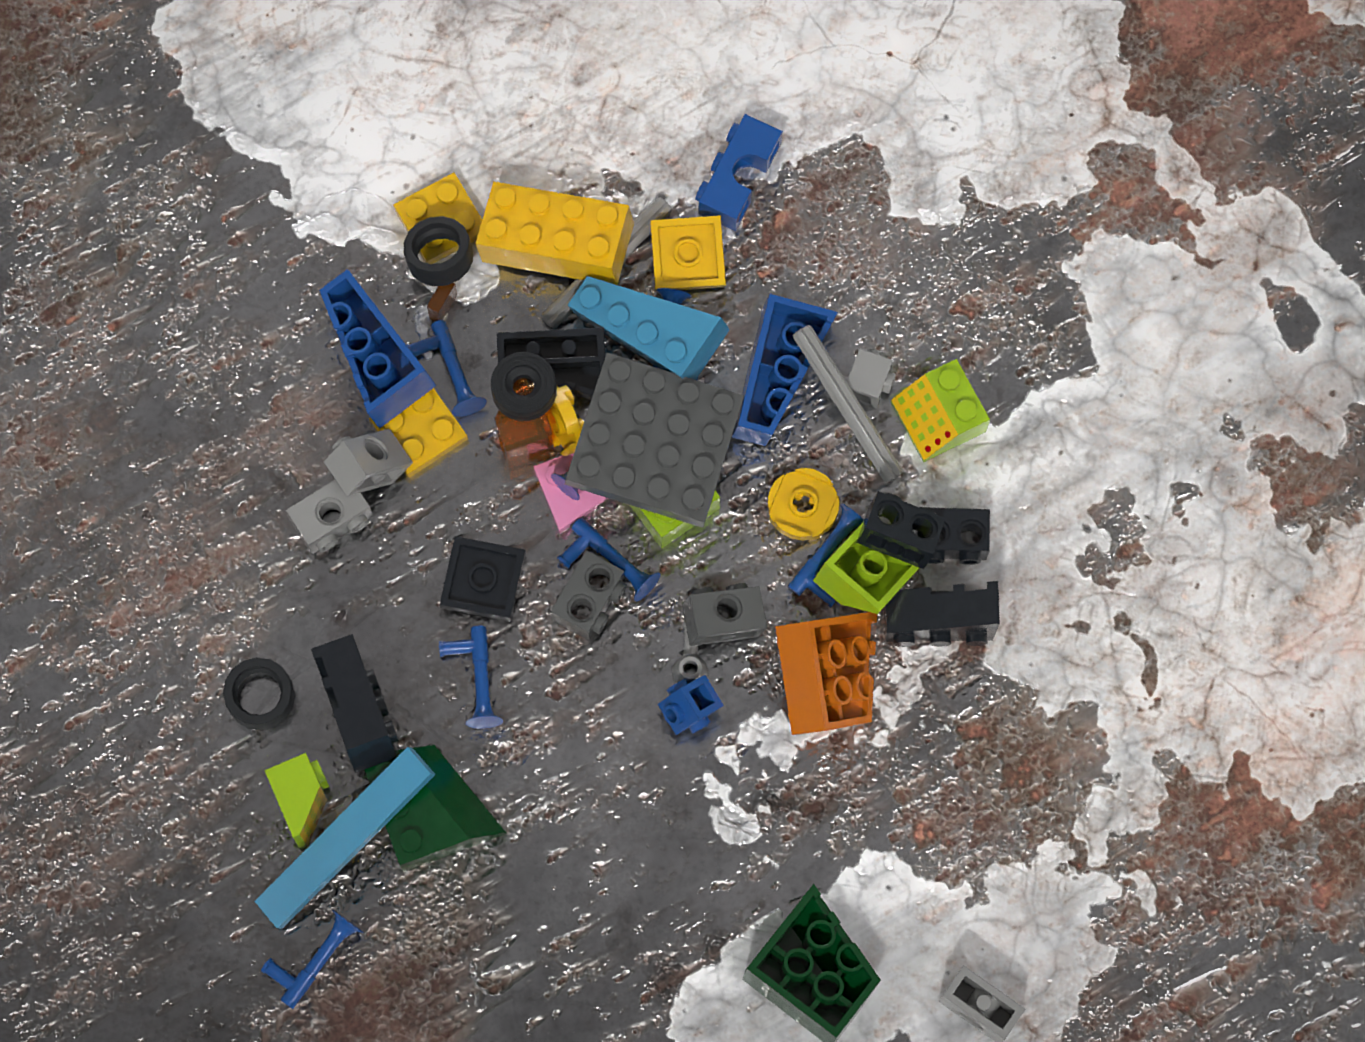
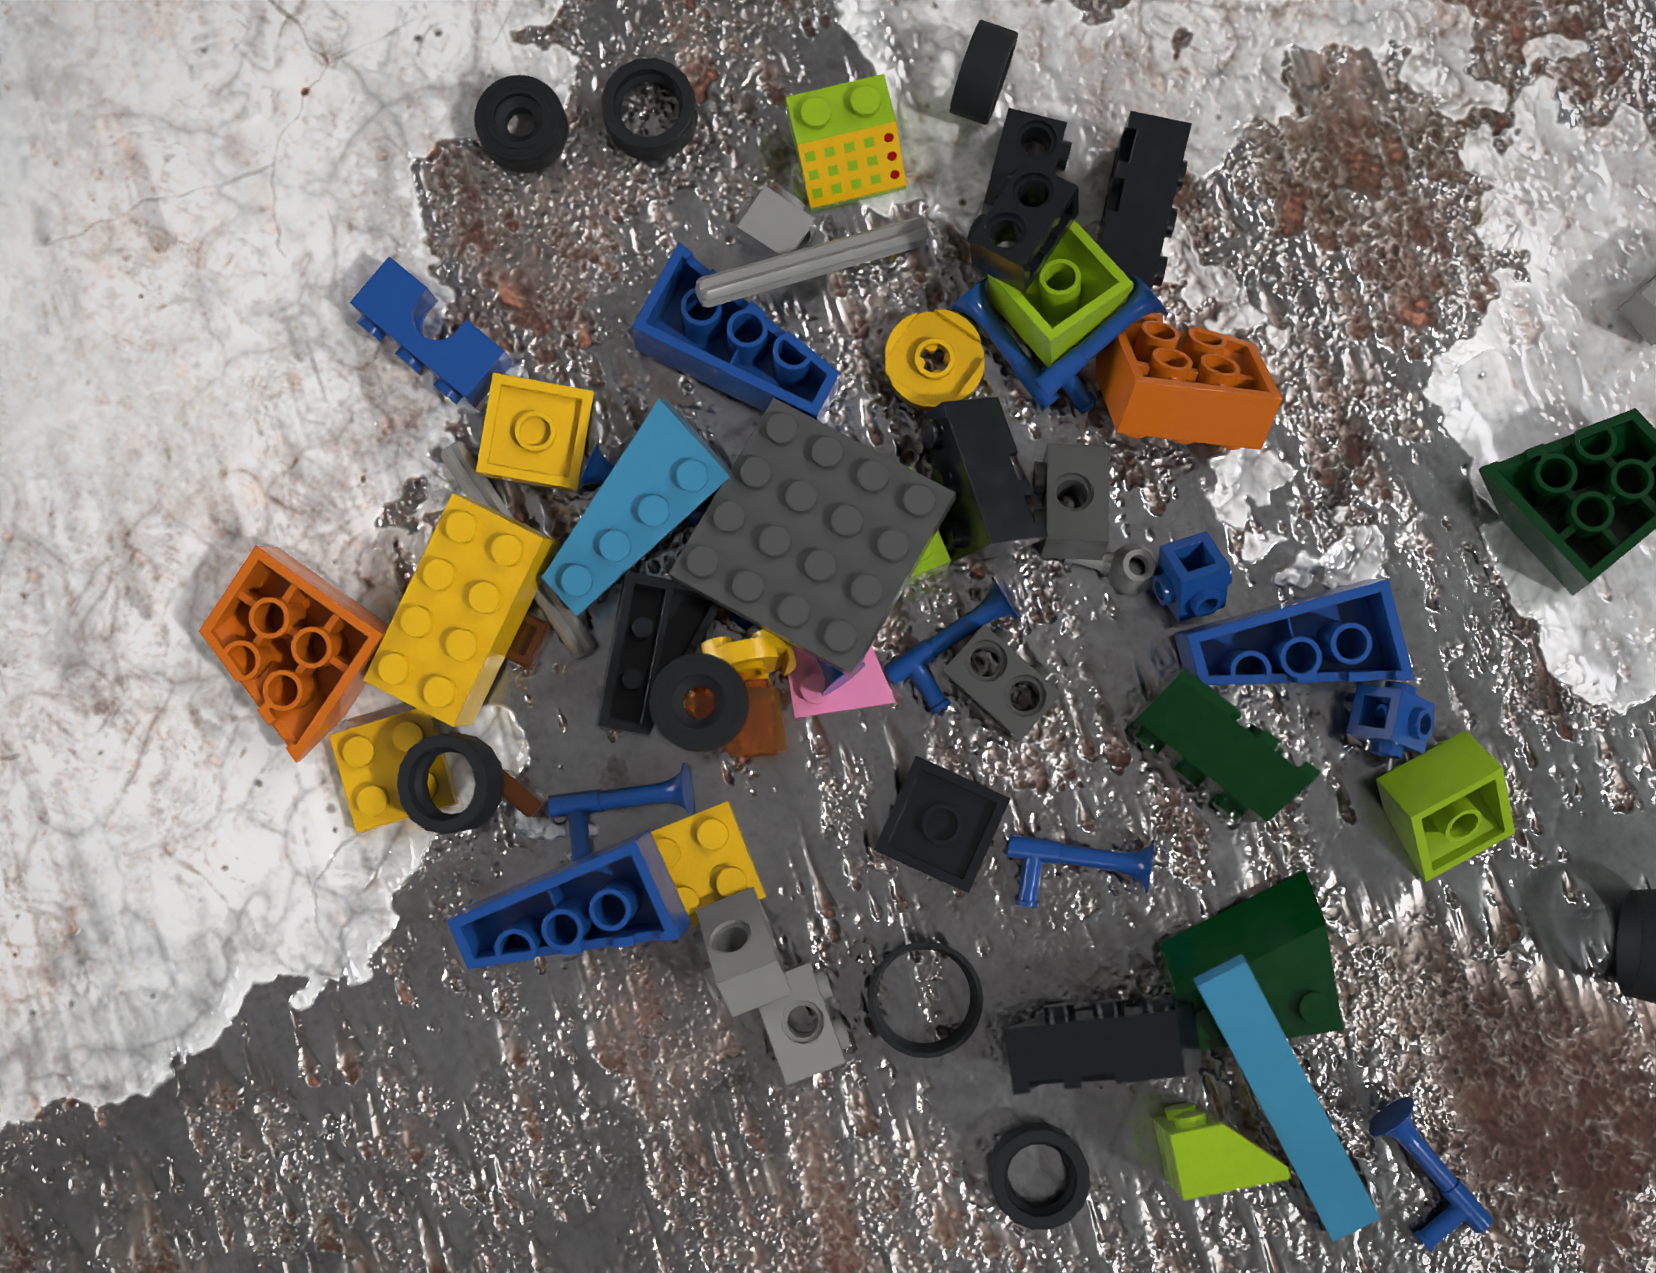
camera: 70 degrees left, 10 degrees up
none -> orange wedge [199,545,389,763]
none -> black tyre [474,75,568,173]
none -> reddish brown tile [505,612,553,671]
none -> black tyre [601,58,698,162]
none -> black tyre [868,941,983,1058]
none -> black wedge [921,397,1049,563]
none -> black tyre [950,20,1018,125]
none -> blue piece [1035,274,1168,413]
none -> dark green wedge [1128,668,1321,823]
none -> blue wedge [1174,579,1415,685]
none -> blue brick [1346,681,1435,759]
none -> lime slope [1376,730,1515,882]

